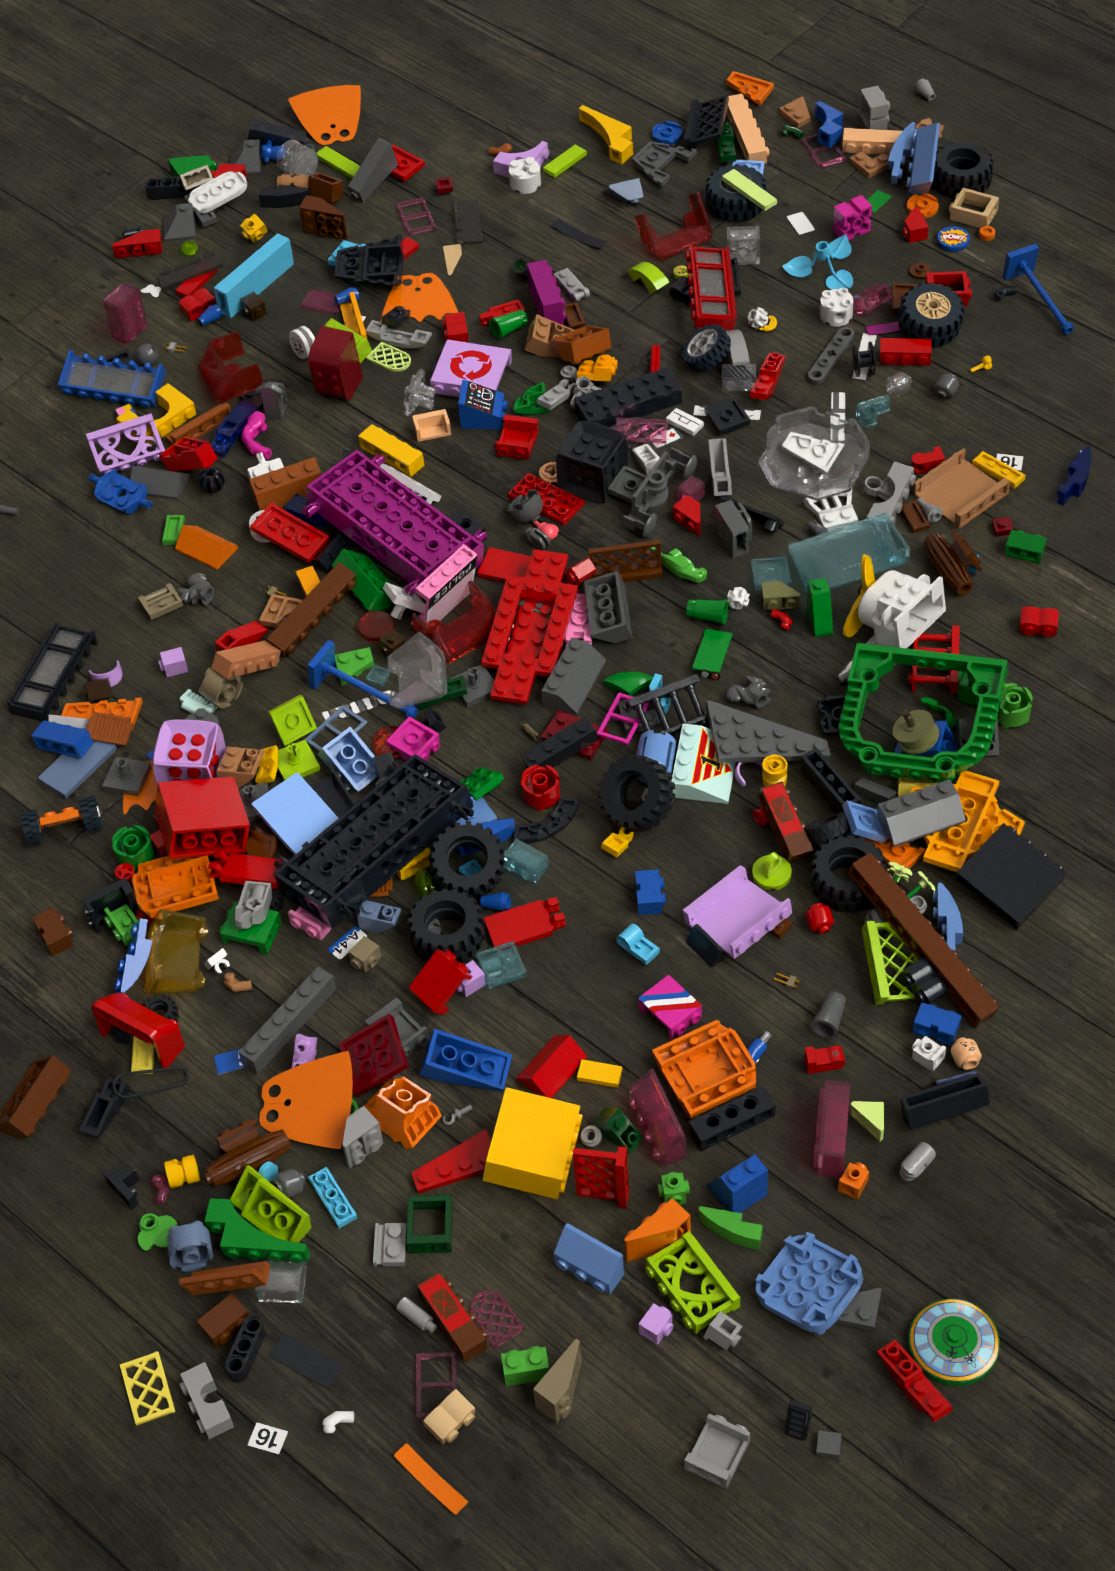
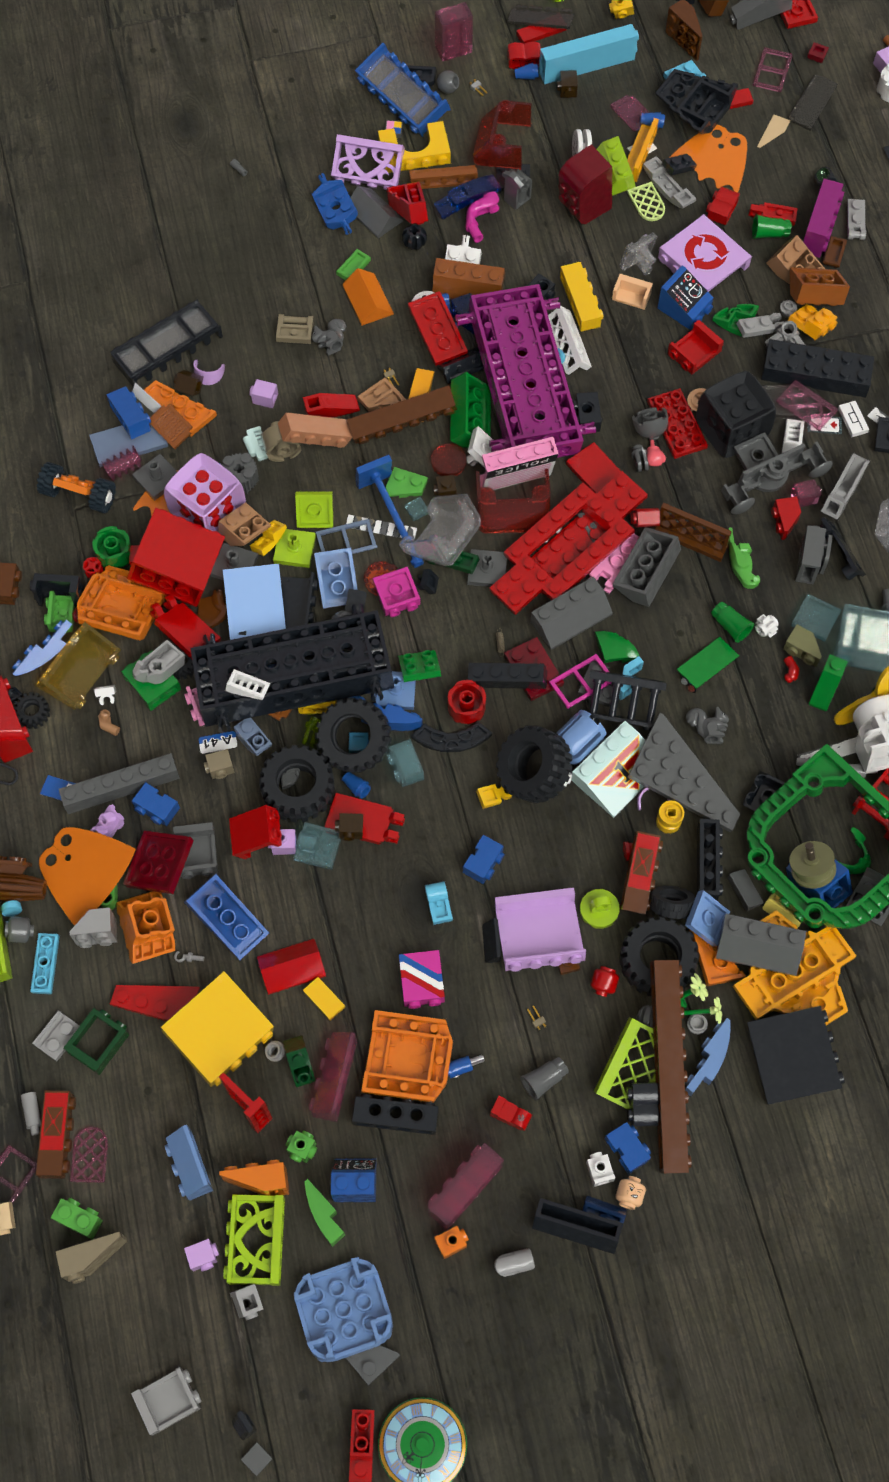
camera: 30 degrees right, 15 degrees up
white sticker [140,284,161,297] -> none
red axle [650,345,660,373] -> none
yellowish green slope [850,1101,884,1141] -> none
none -> clear pink piece [101,445,142,481]
none -> blue brick [132,782,180,827]
none -> white slope [226,669,270,700]
none -> dark brown brick [335,813,363,841]

